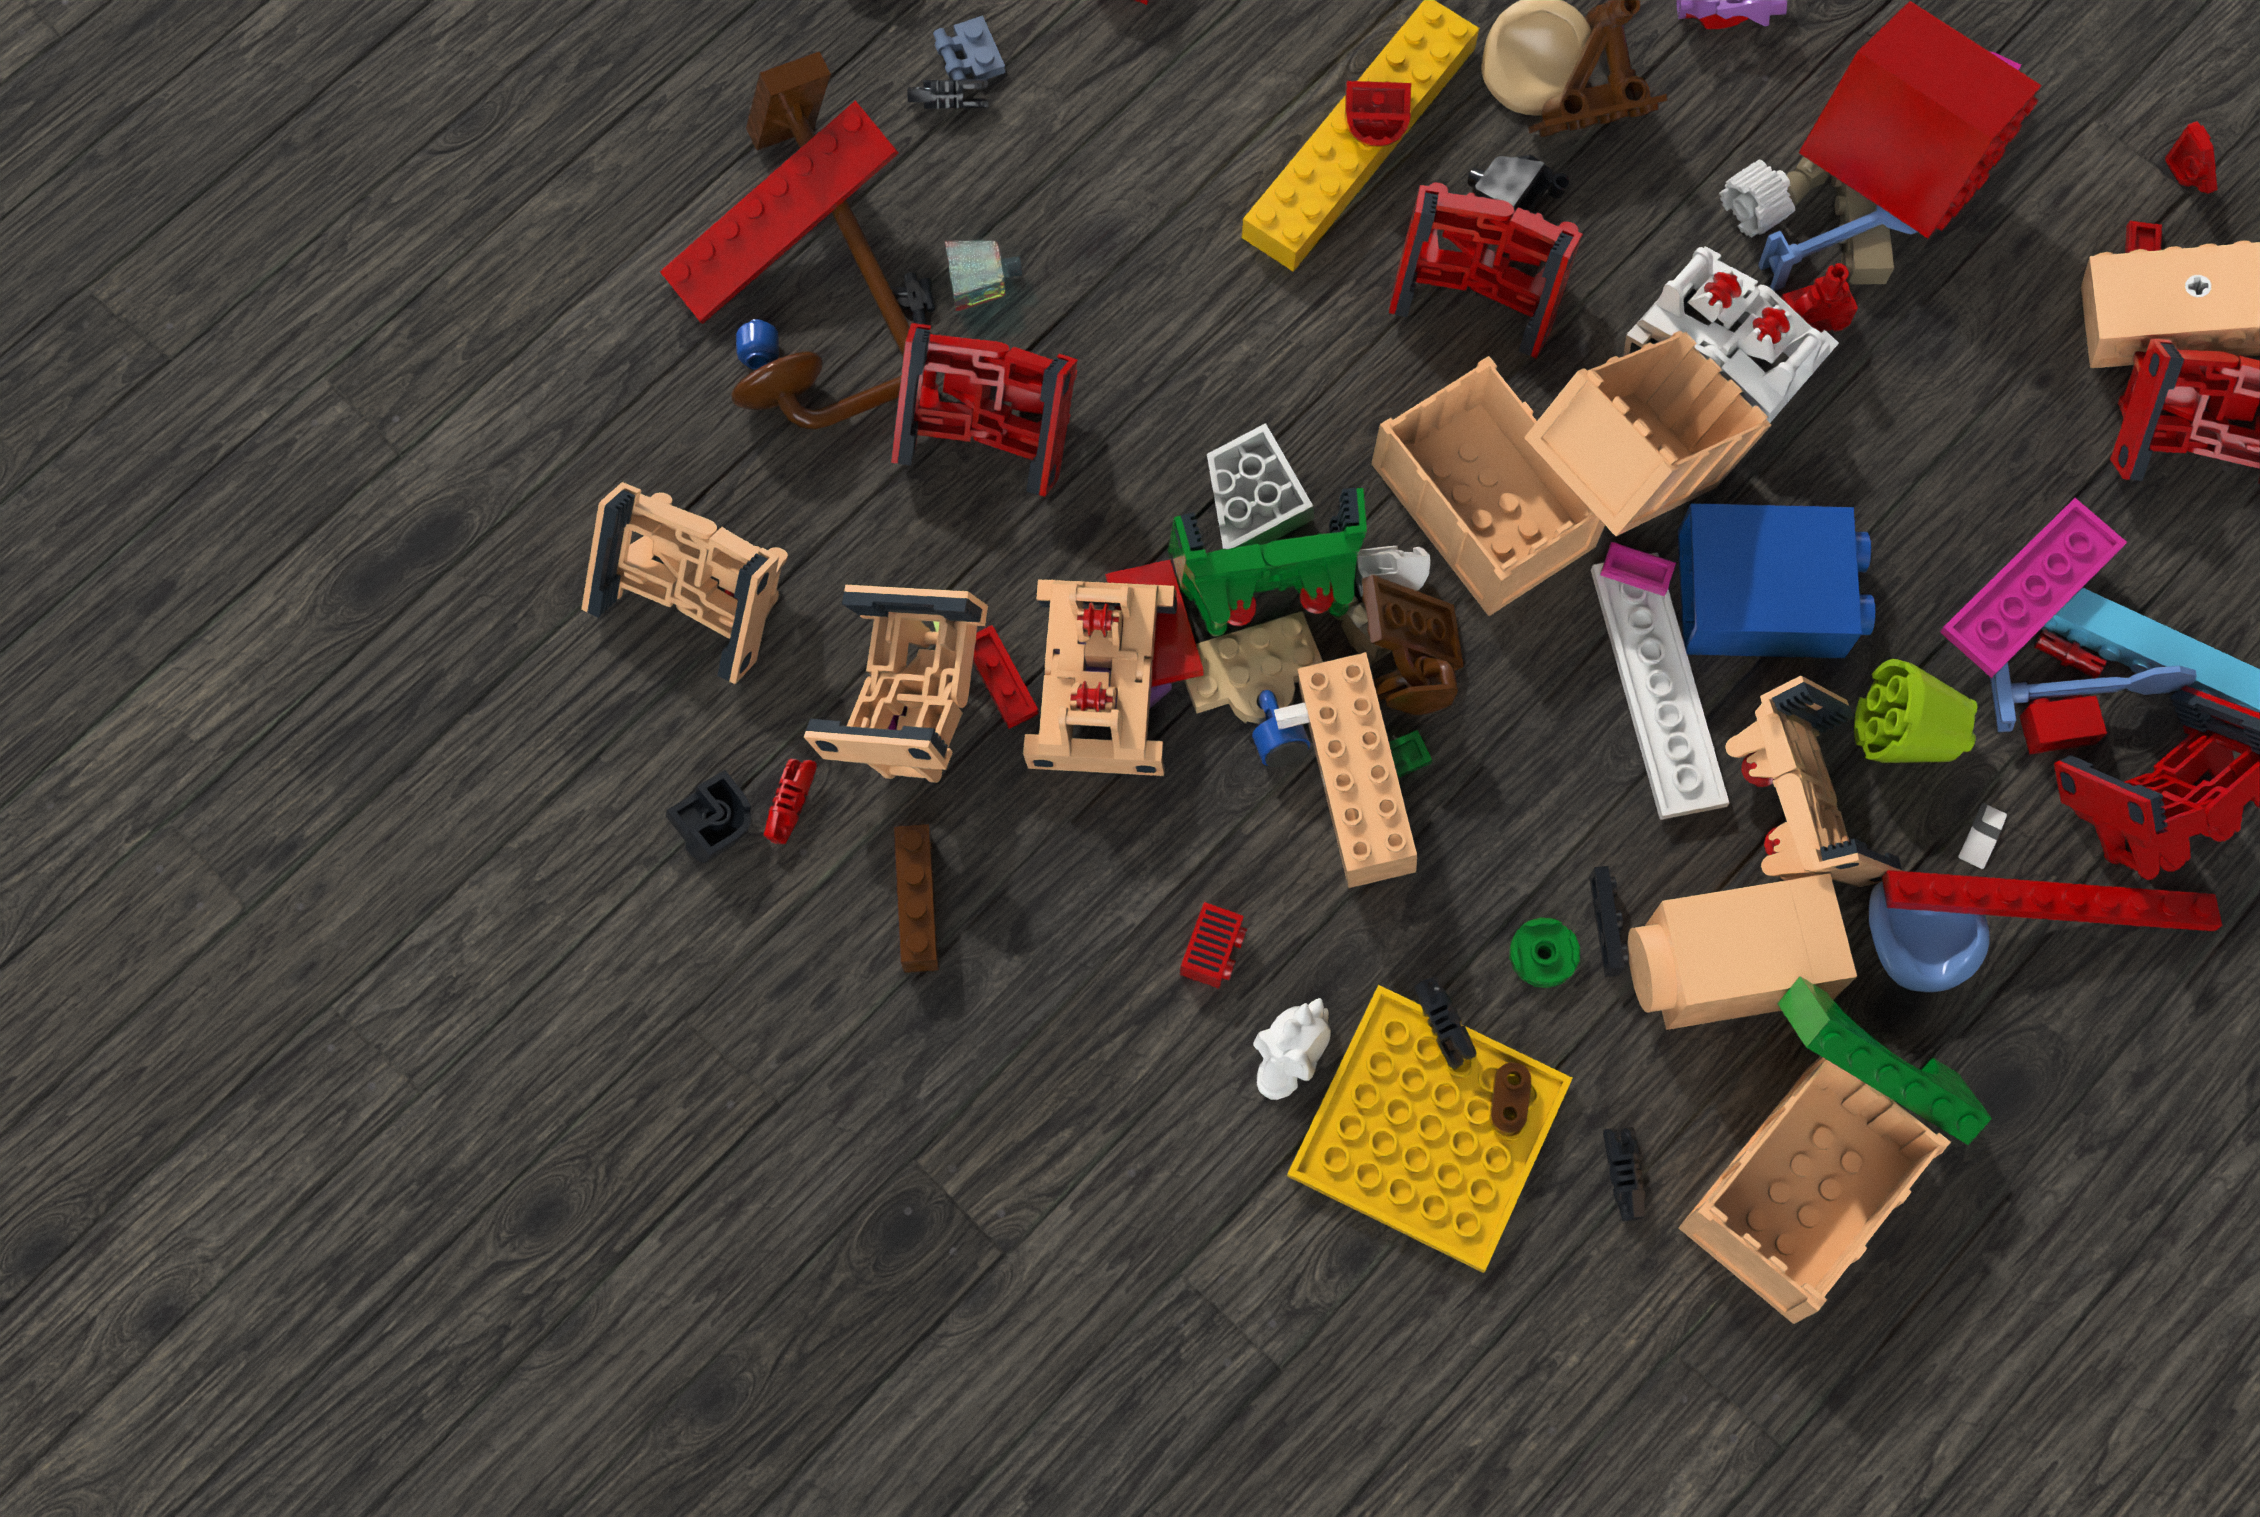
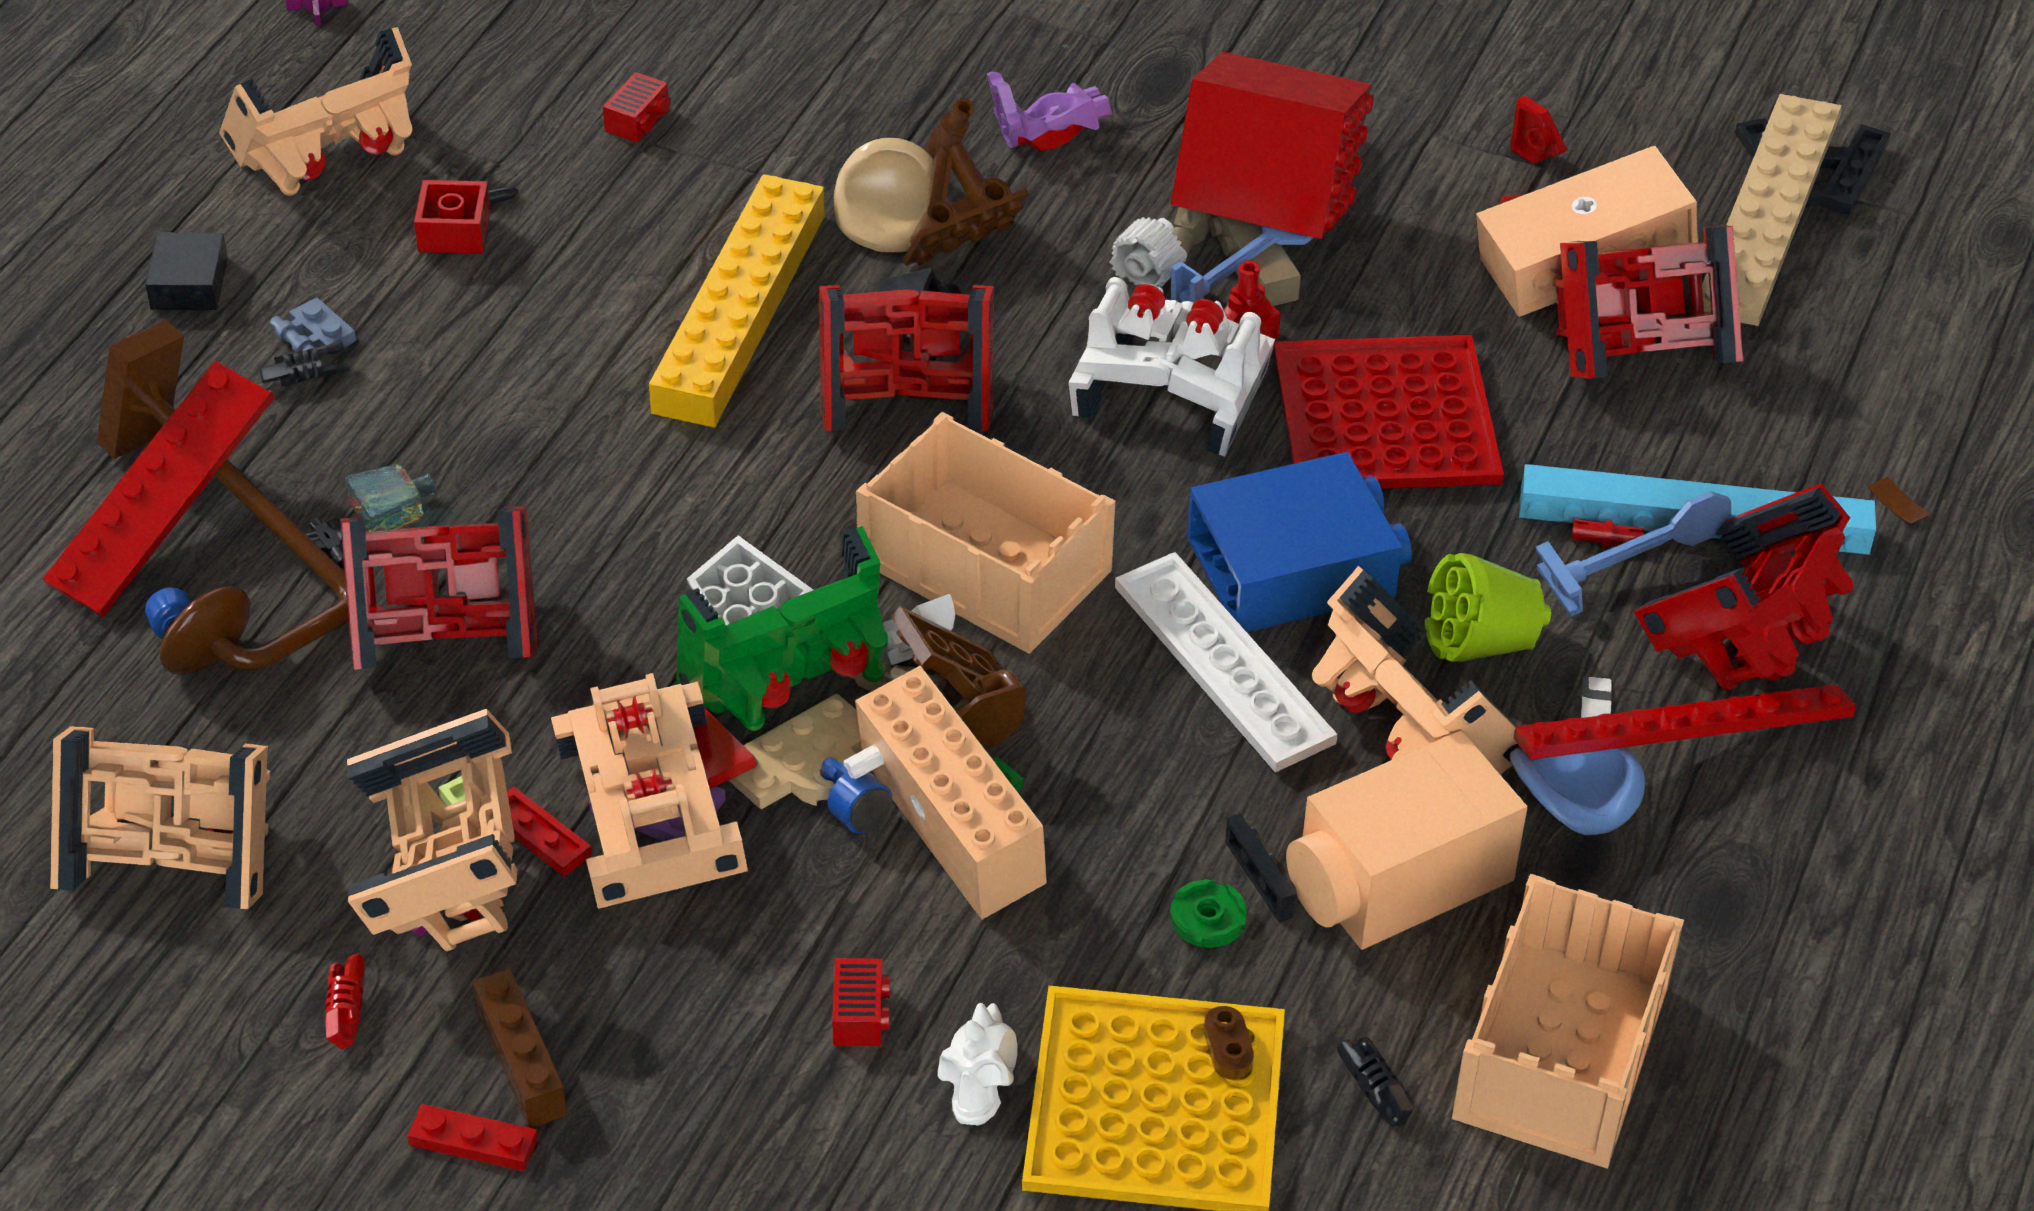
camera: 20 degrees left, 25 degrees down
black brick [666,770,751,863] -> none
red slope [1345,81,1411,147] -> none
black hinge [1415,977,1477,1069] -> none
light nougat container [1524,331,1771,536] -> none
dark pink tile [1600,542,1676,597] -> none
green arch [1777,976,1992,1145] -> none
dark pink plate [1940,498,2127,678] -> none
red brick [2019,695,2107,754] -> none
none -> red plate [407,1104,538,1171]
none -> red plate [1273,335,1504,489]

